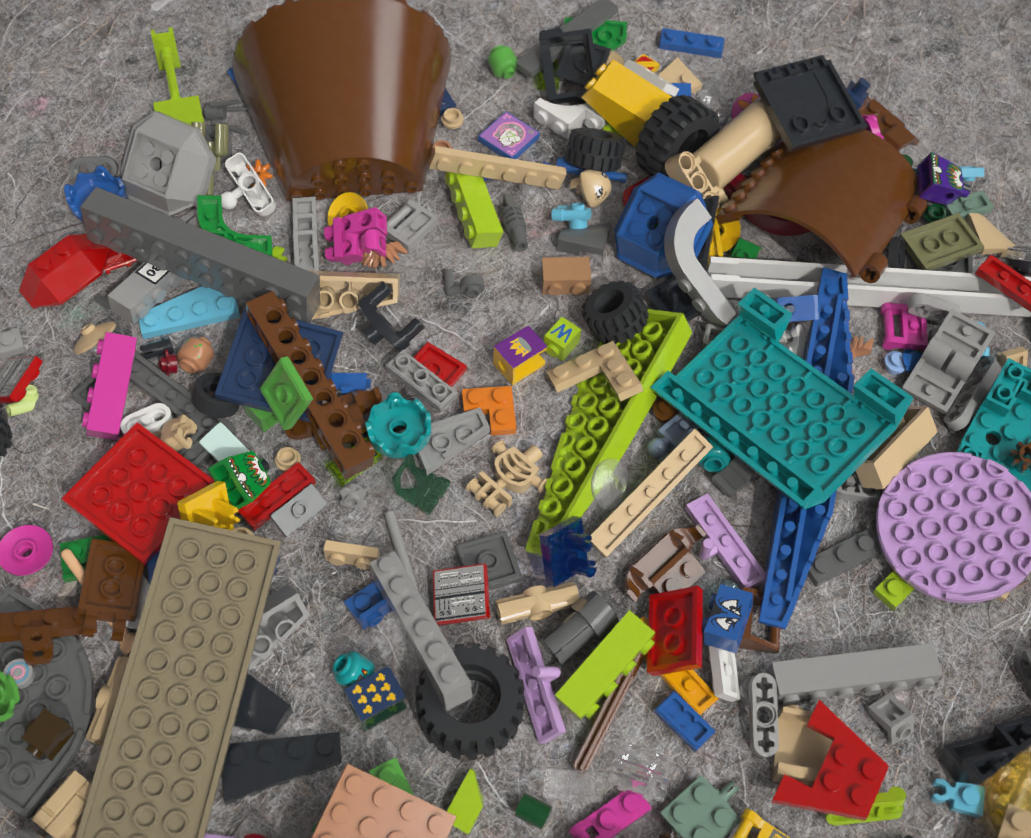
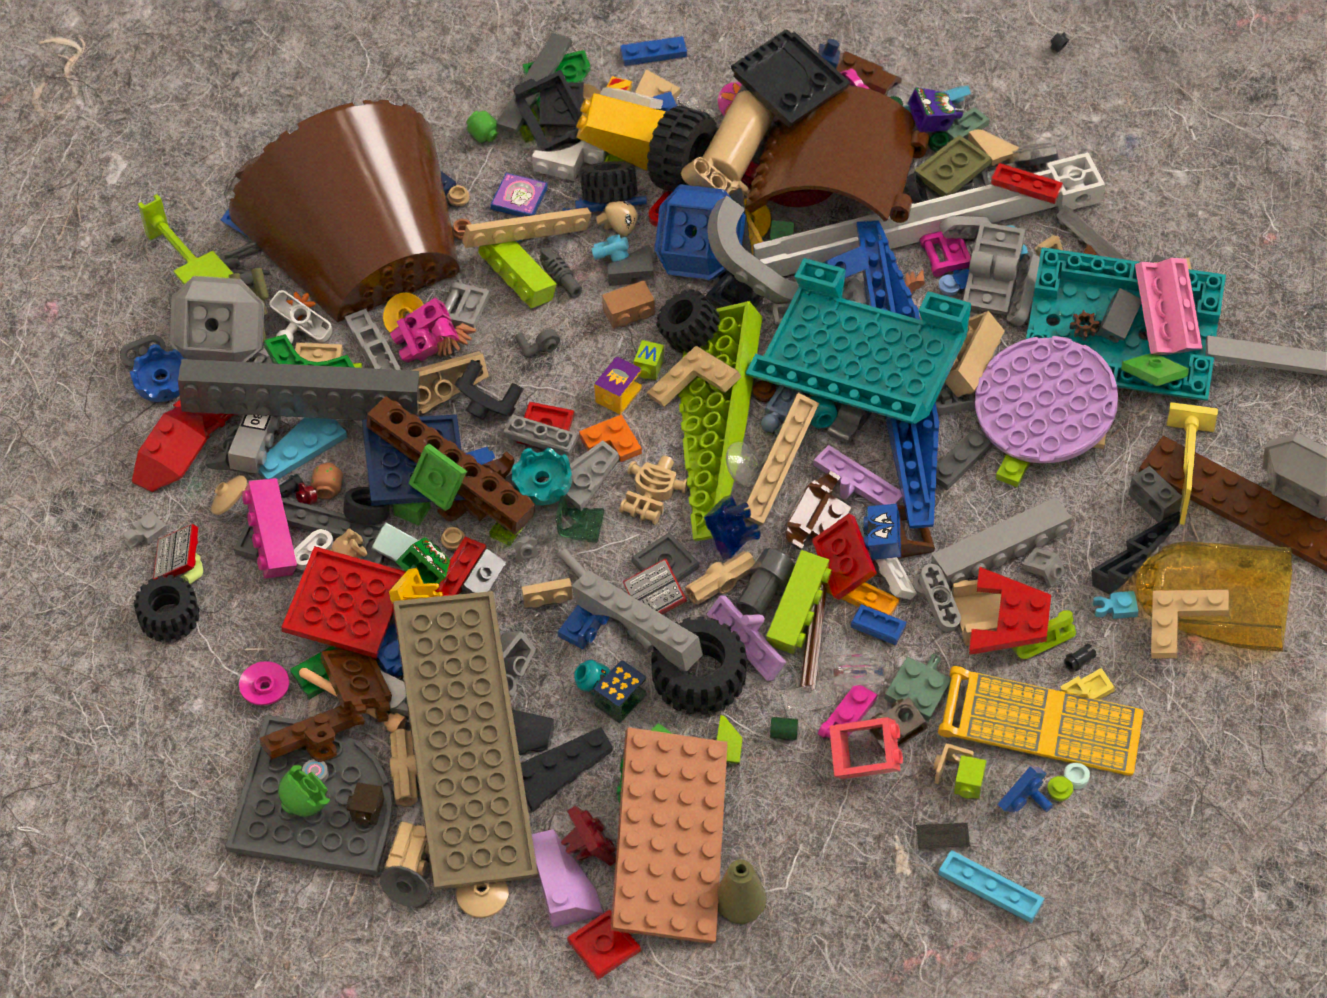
camera: 15 degrees left, 5 degrees down
none -> tan plate [295,343,343,362]

